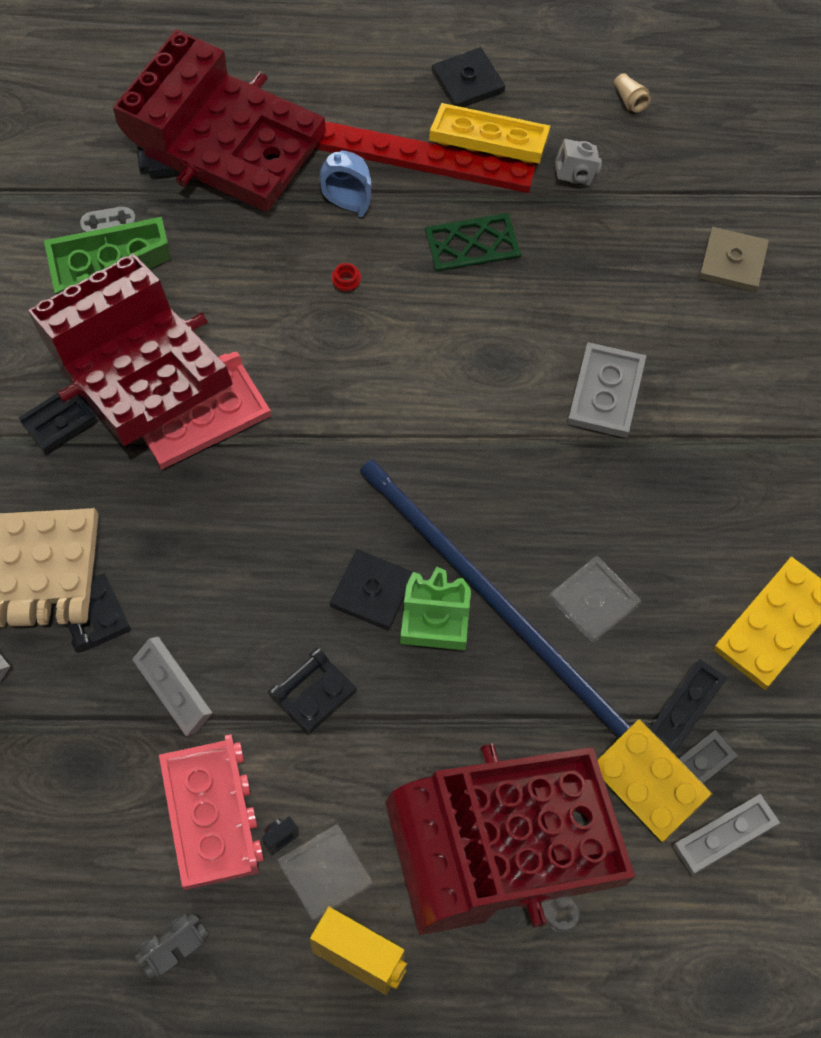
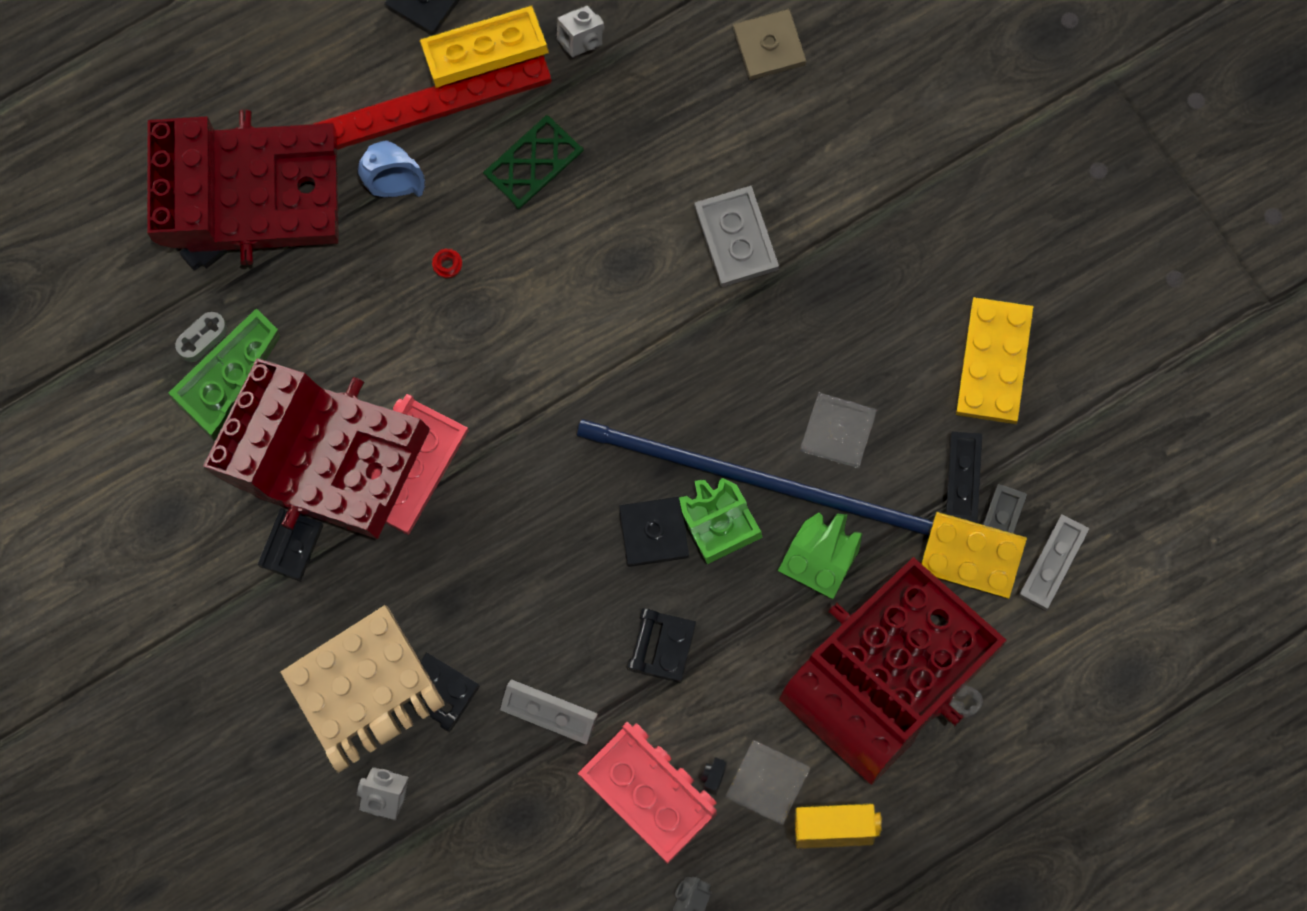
camera: 25 degrees left, 10 degrees up
none -> bright green plate [778,513,863,599]

